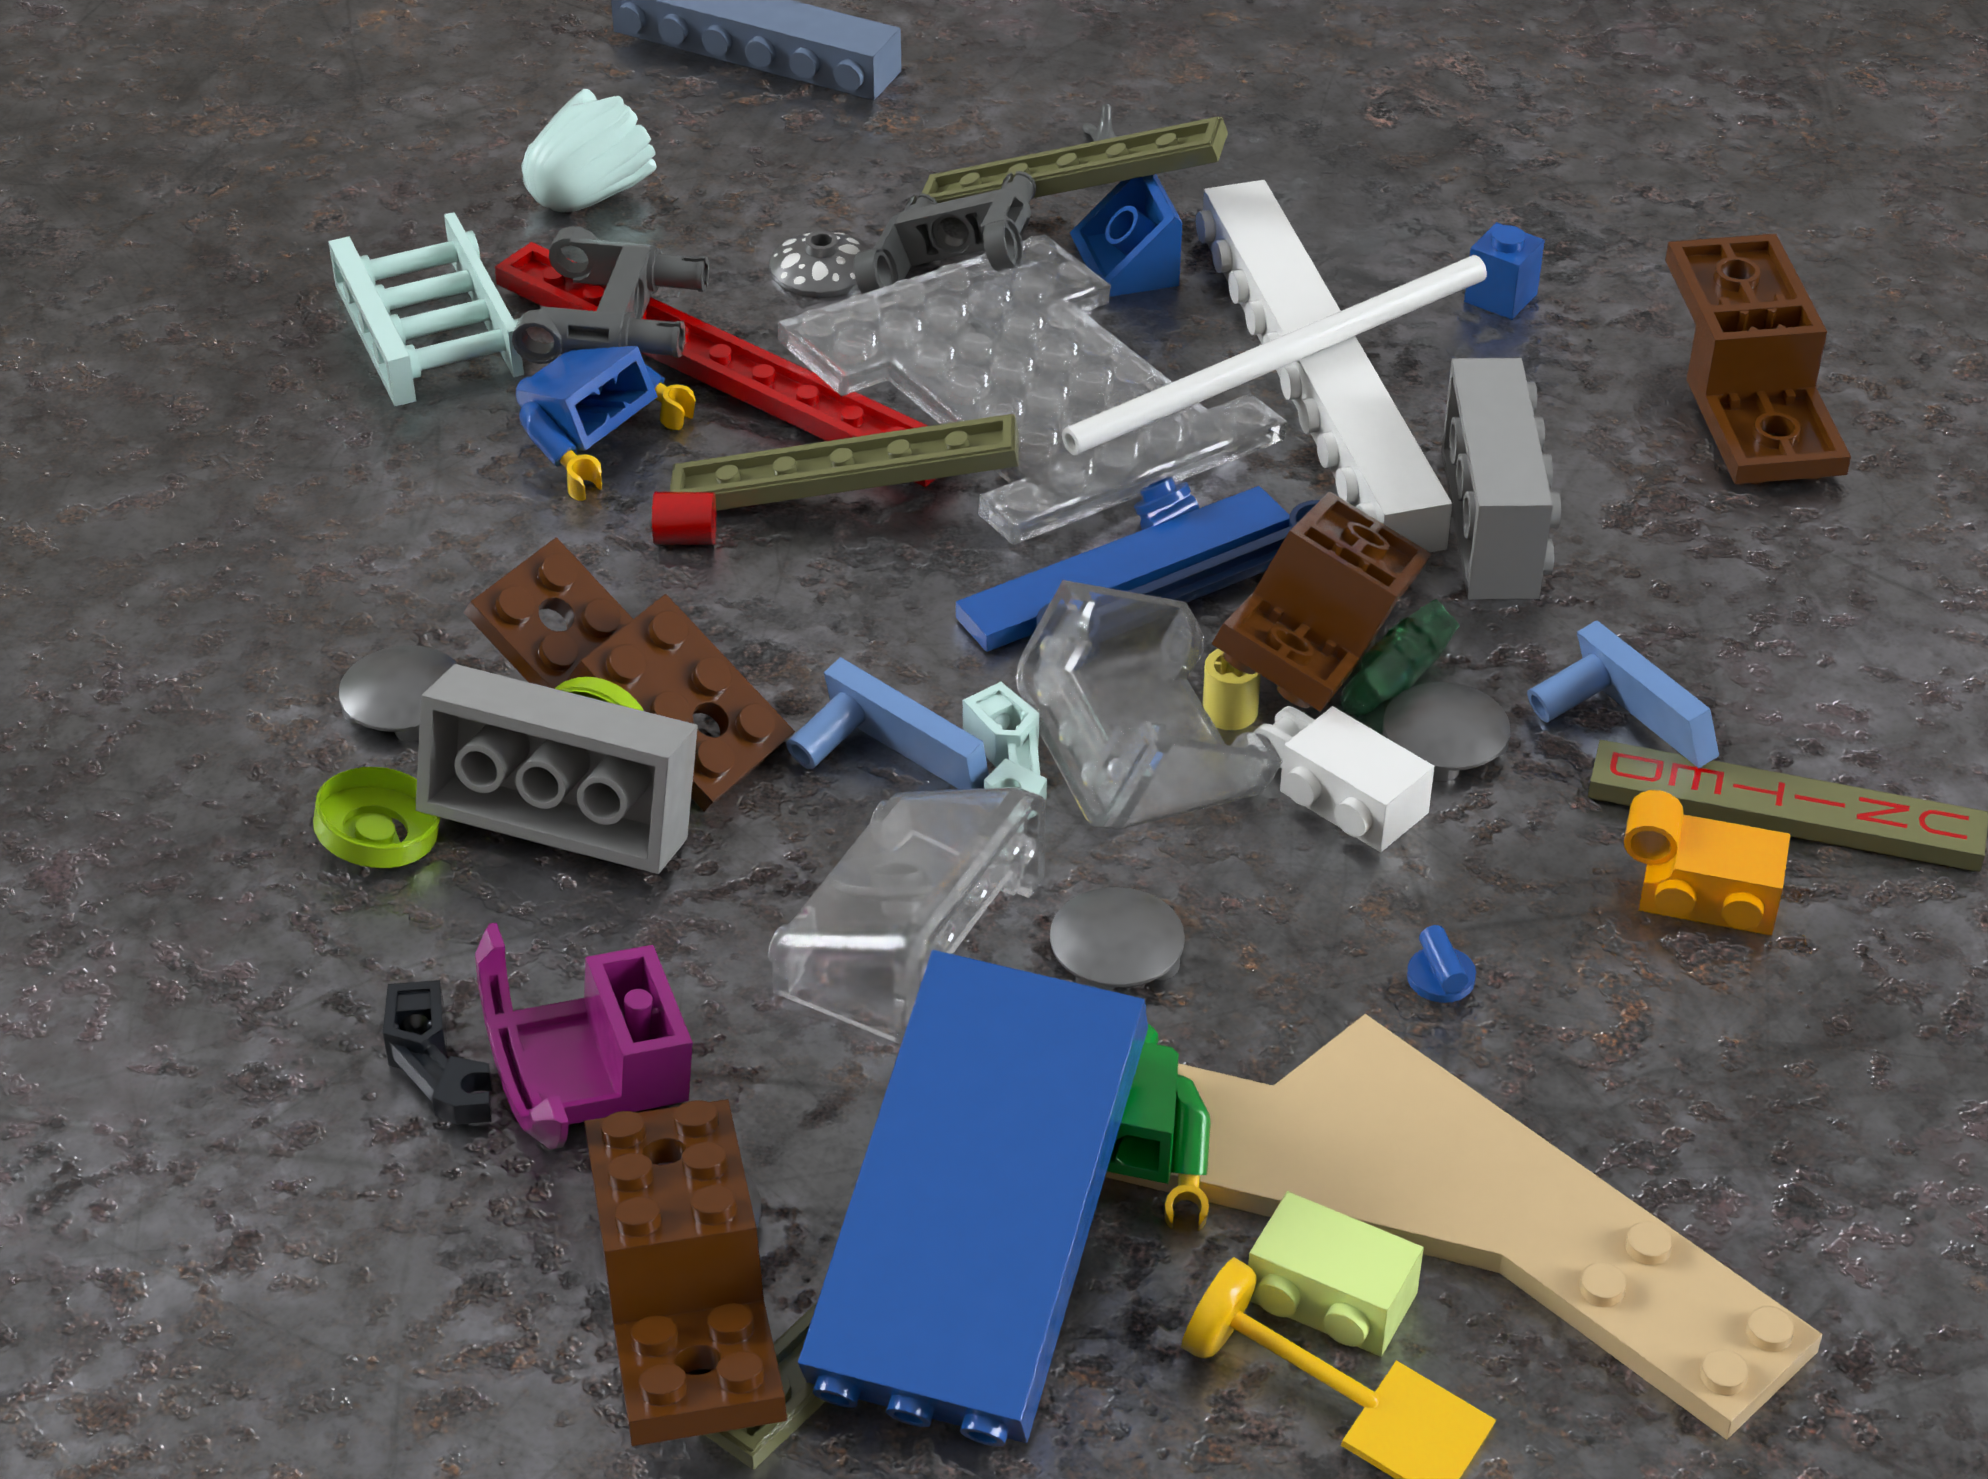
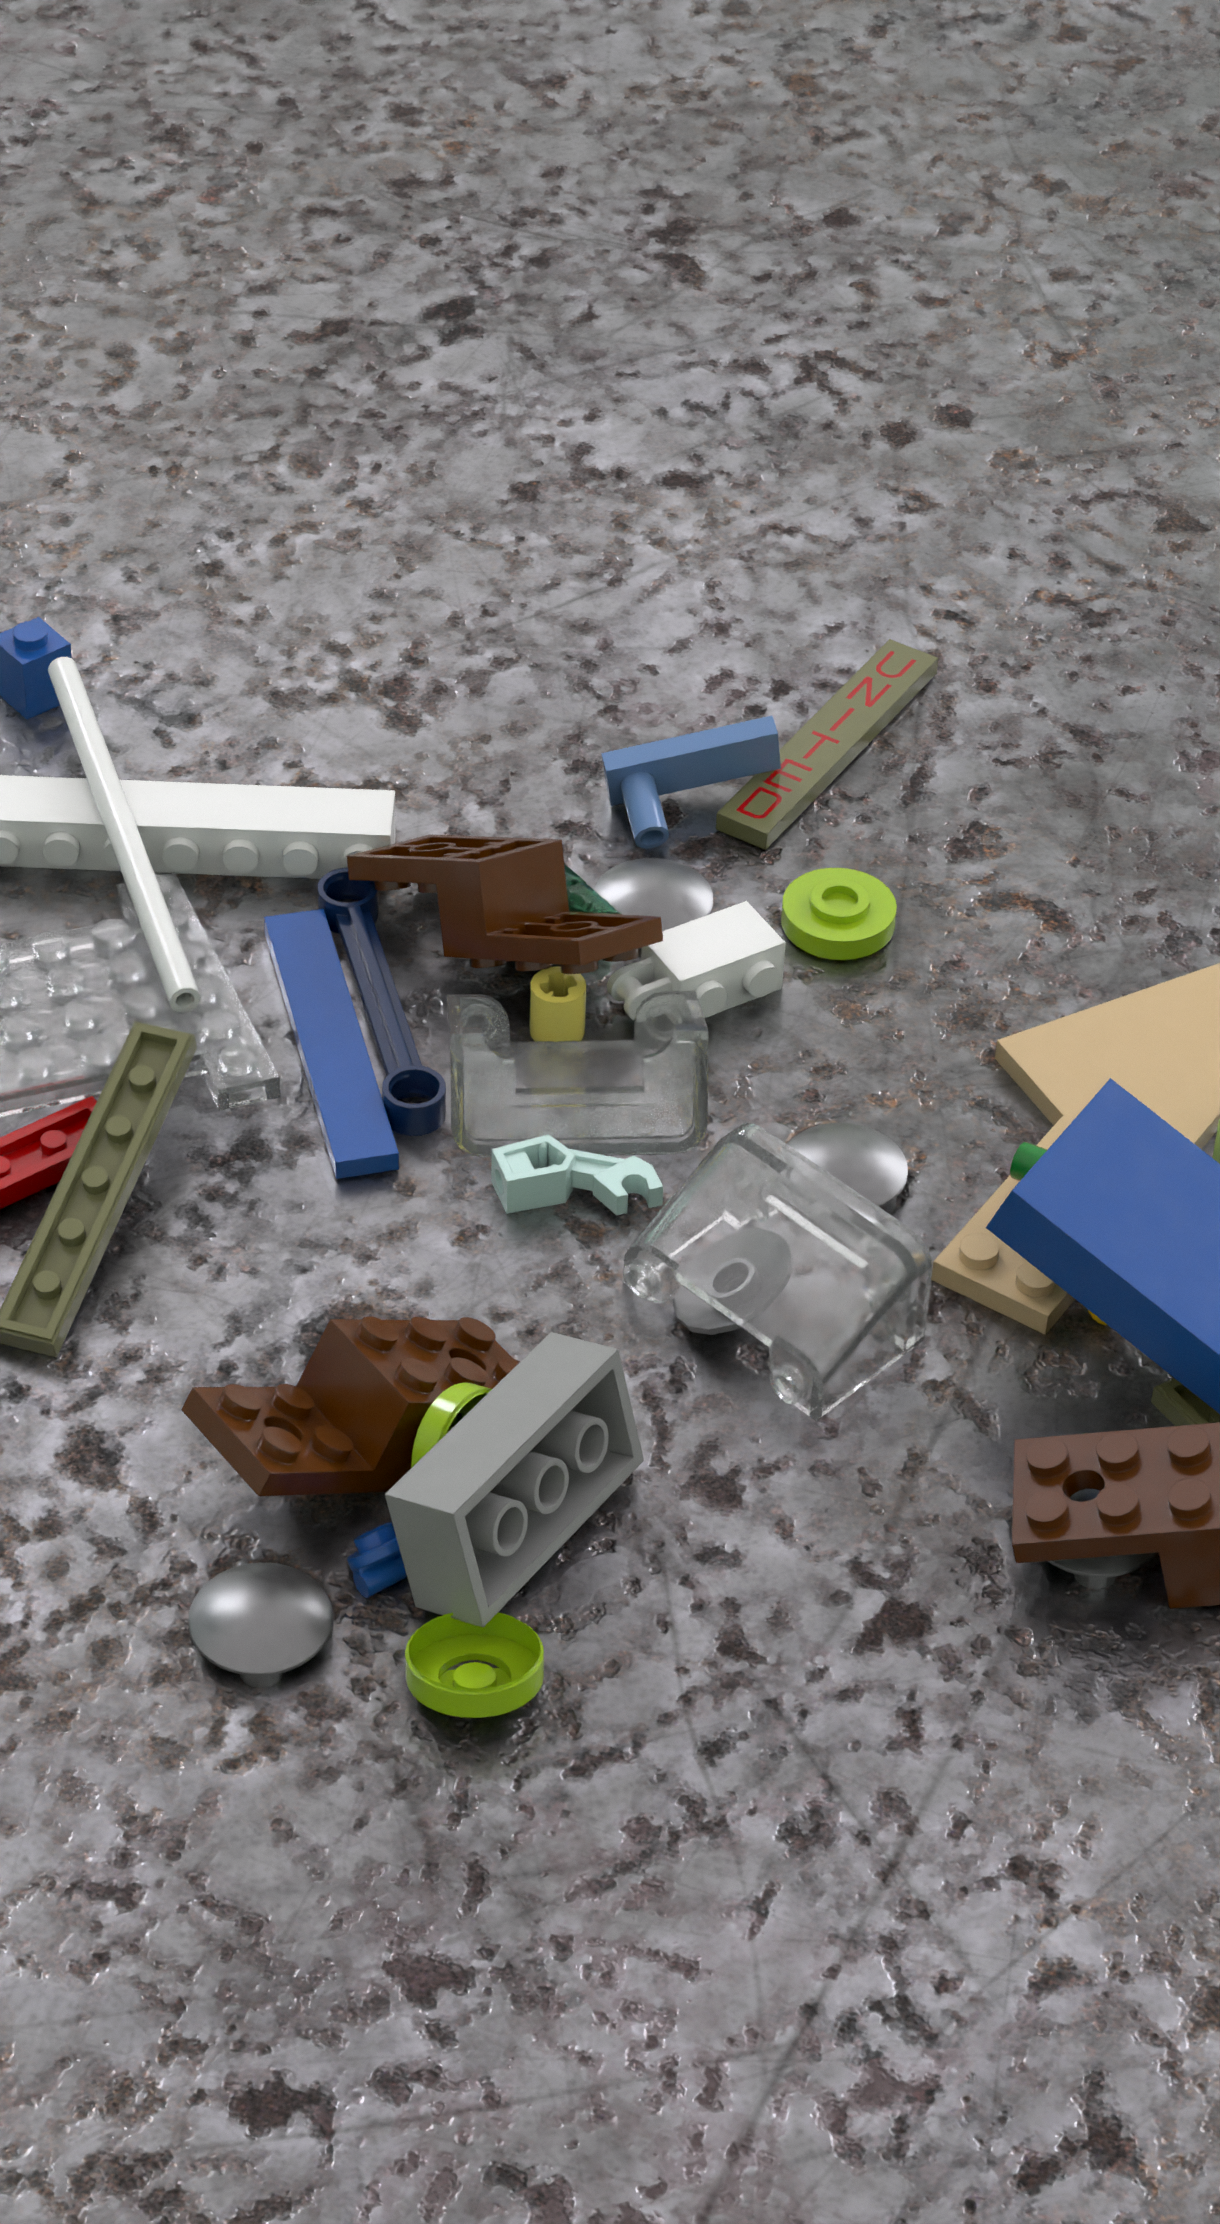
camera: 75 degrees left, 0 degrees up
black piece [383,980,492,1125] -> none
magenta piece [475,923,693,1150] -> none
red piece [652,492,716,545] -> none
medium blue piece [786,657,989,798] -> none
blue plate [1134,477,1199,530] -> none
blue plate [1407,925,1476,1003] -> none
light grey brick [1441,358,1561,600] -> none
light orange hinge [1624,790,1790,936] -> none
reddish brown bracket [1665,234,1851,484] -> none
none -> lime piece [781,868,897,960]

